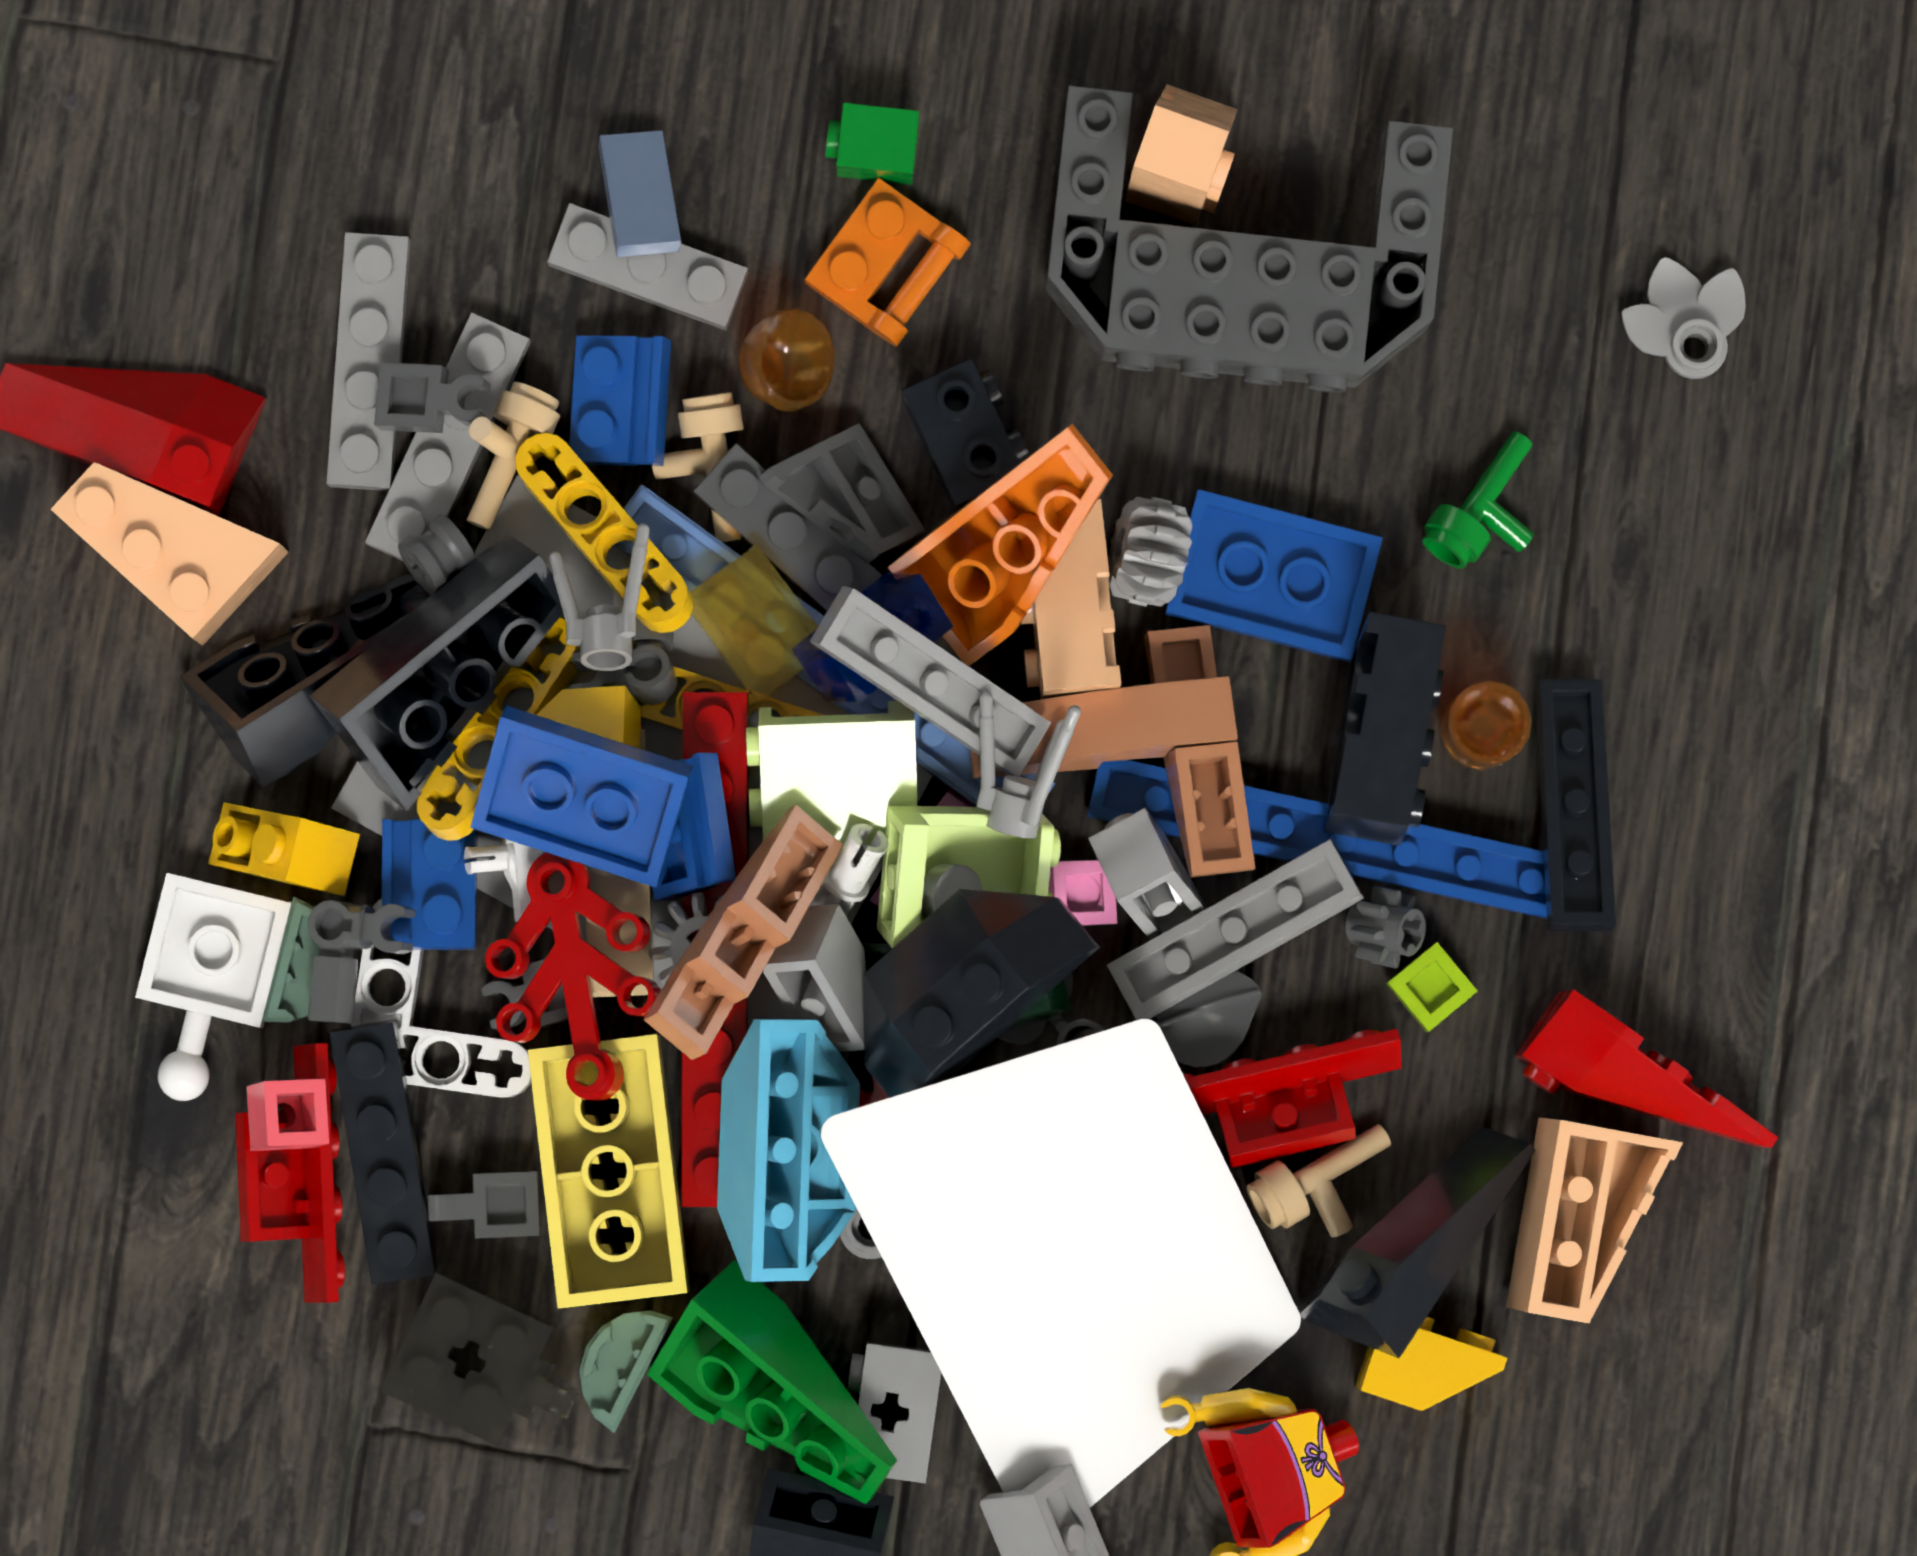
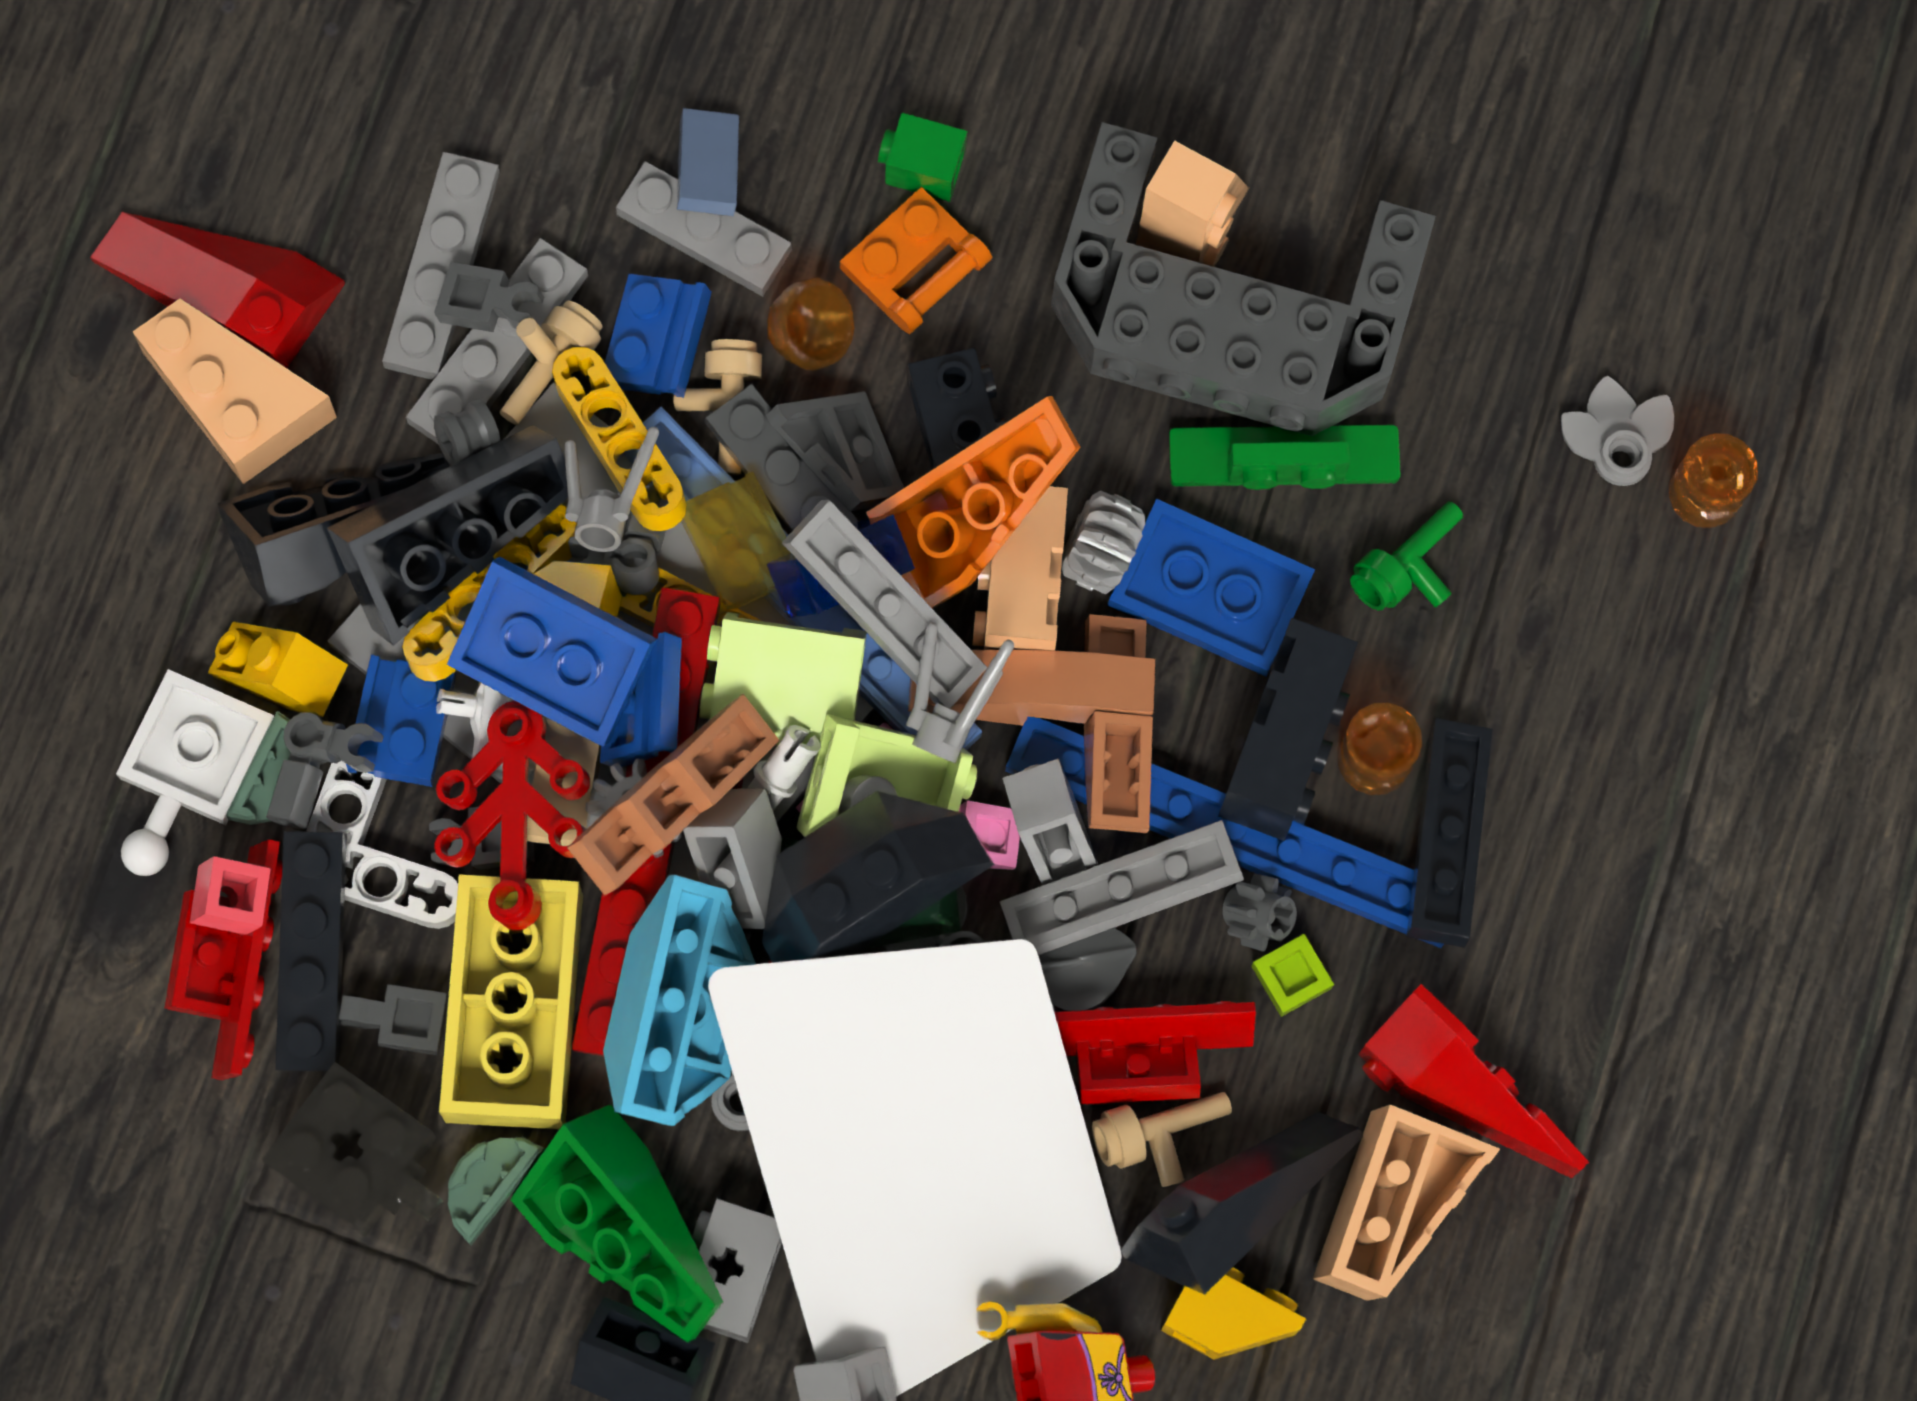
camera: 15 degrees right, 10 degrees down
none -> green bracket [1169,425,1401,490]
none -> clear orange wheel [1669,433,1758,528]

